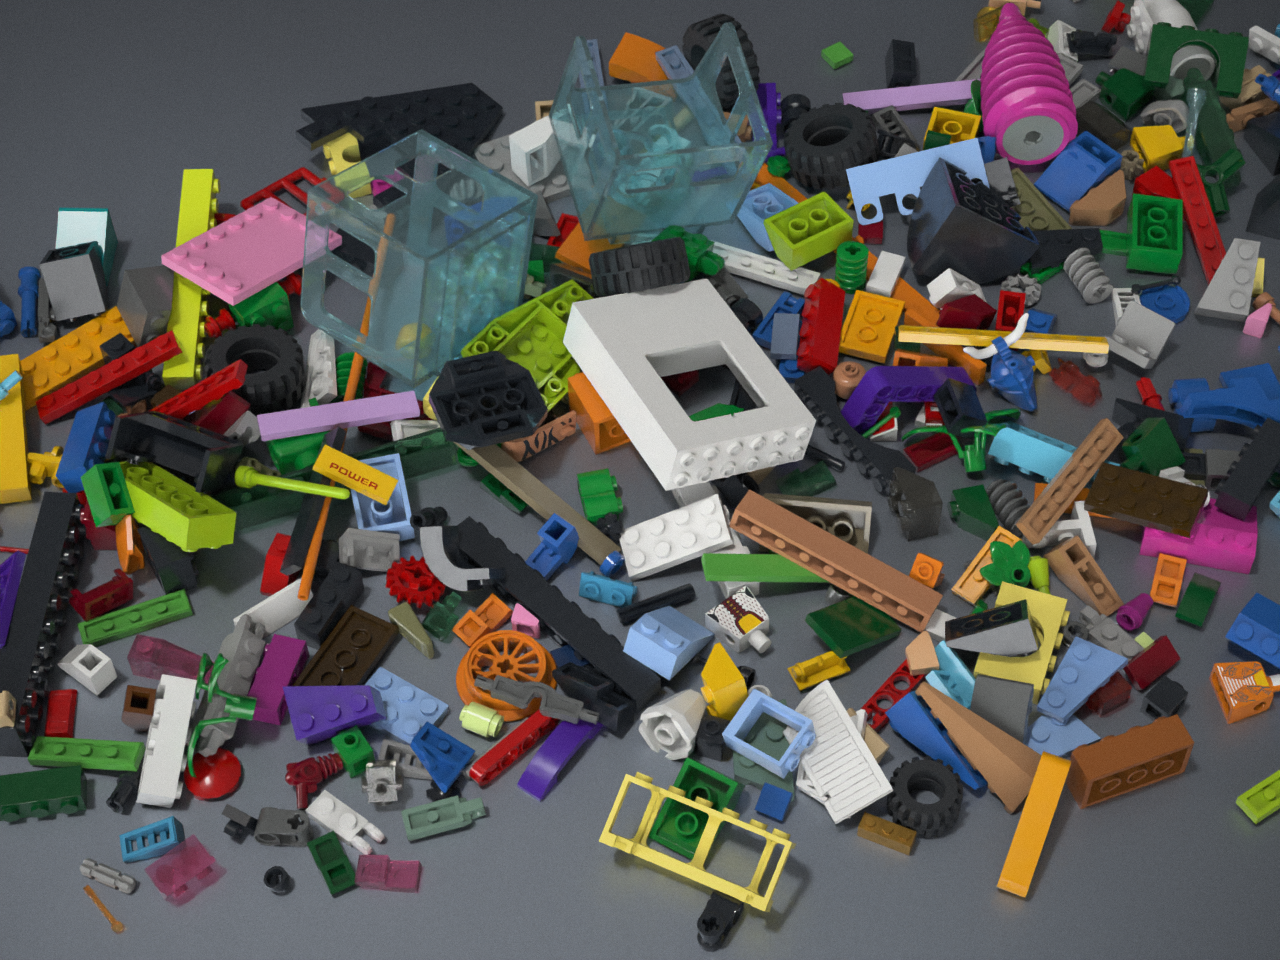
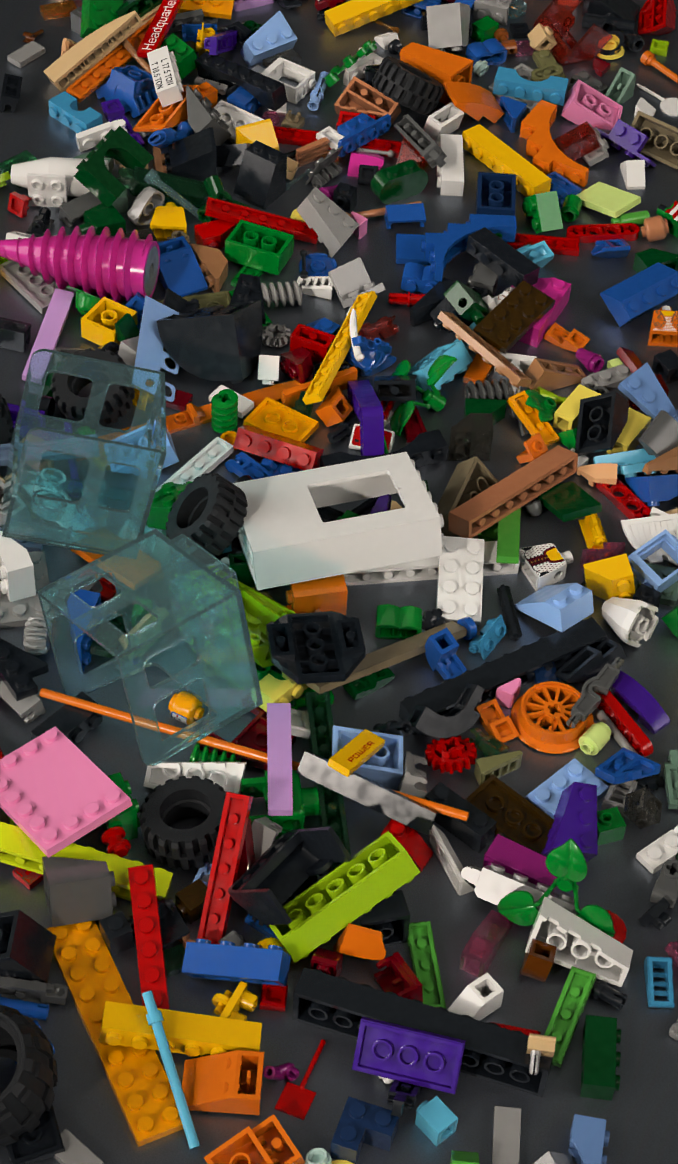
camera: 80 degrees left, 5 degrees down
green brick [81,462,135,527] -> none
lime piece [235,465,350,500] -> none
dark red piece [285,753,343,810] -> none
lime slope [763,191,854,271] -> none
sand blue tile [770,313,800,360] -> none
nougat head [833,361,866,399] -> none
dark green slope [1175,572,1221,627] -> none
none -> clear pink slope [580,542,626,570]

